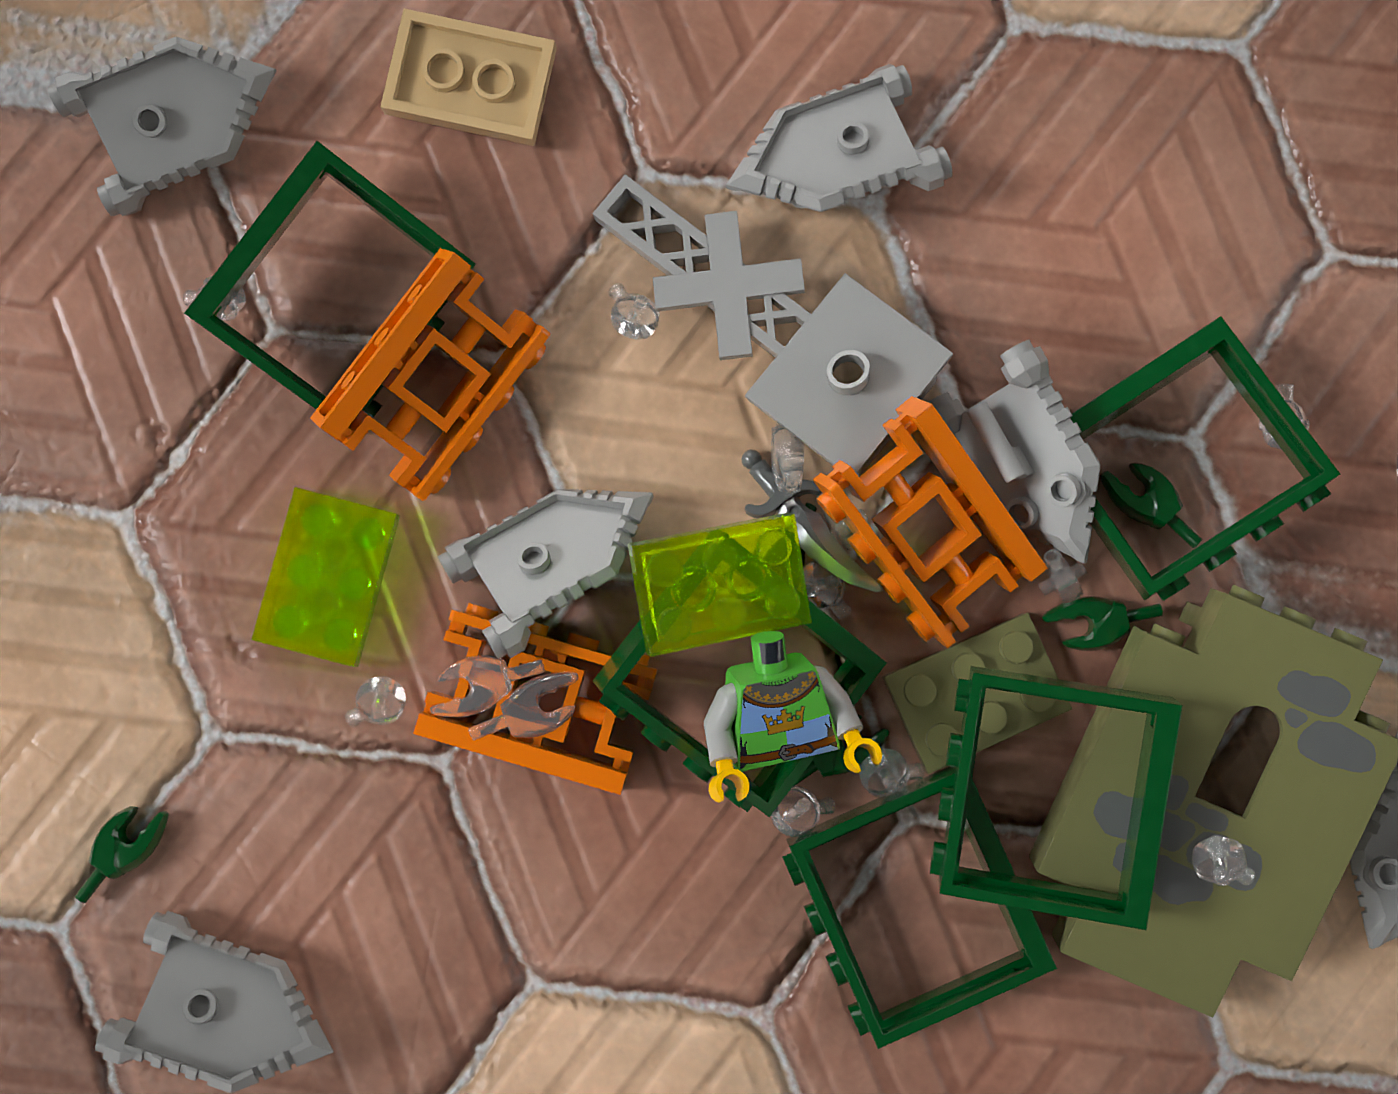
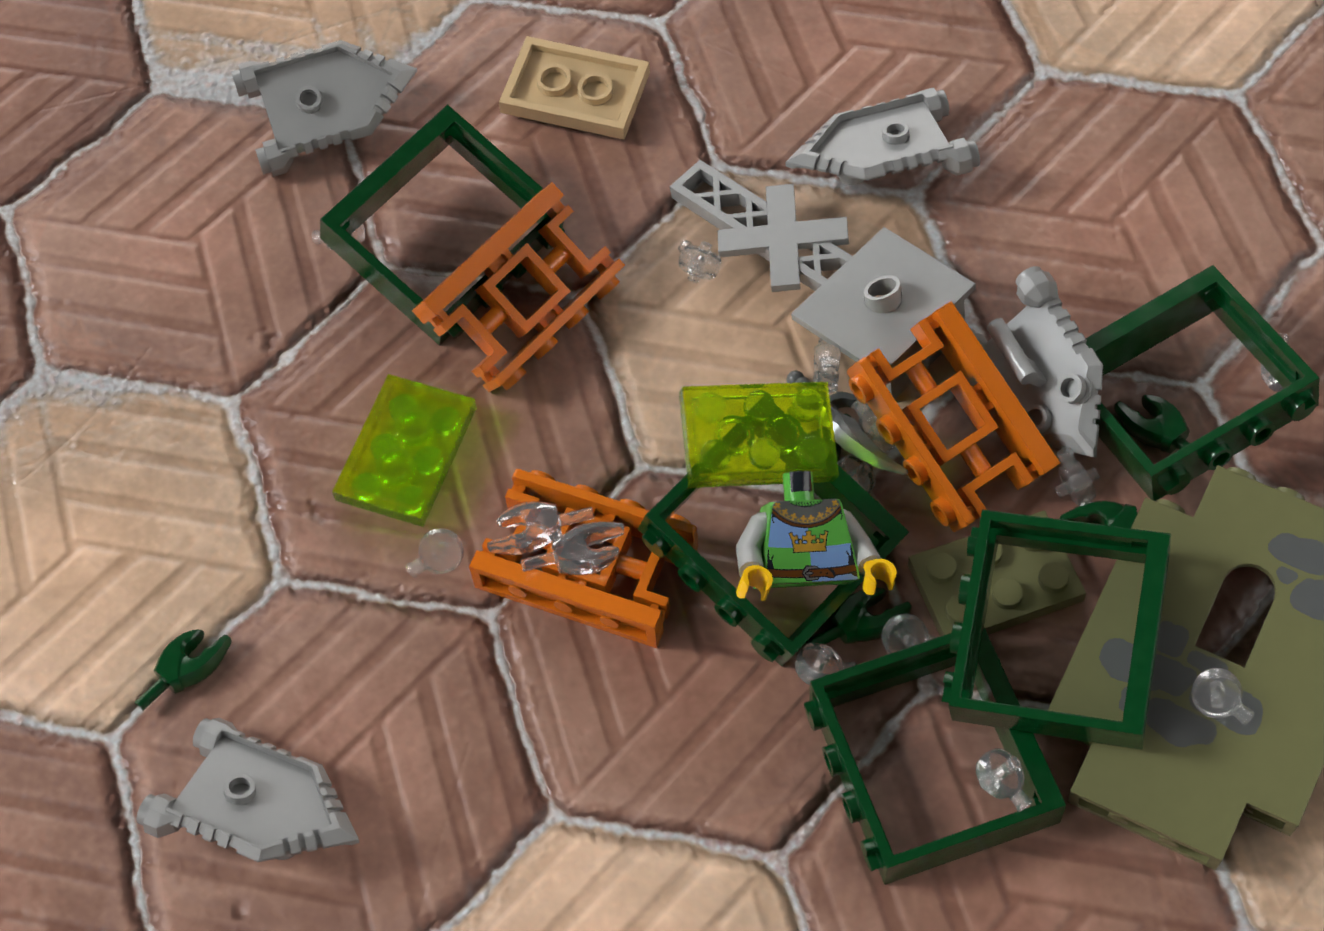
camera: 10 degrees right, 25 degrees down
light grey shield [437,489,654,659] -> none
none -> clear piece [976,748,1032,812]

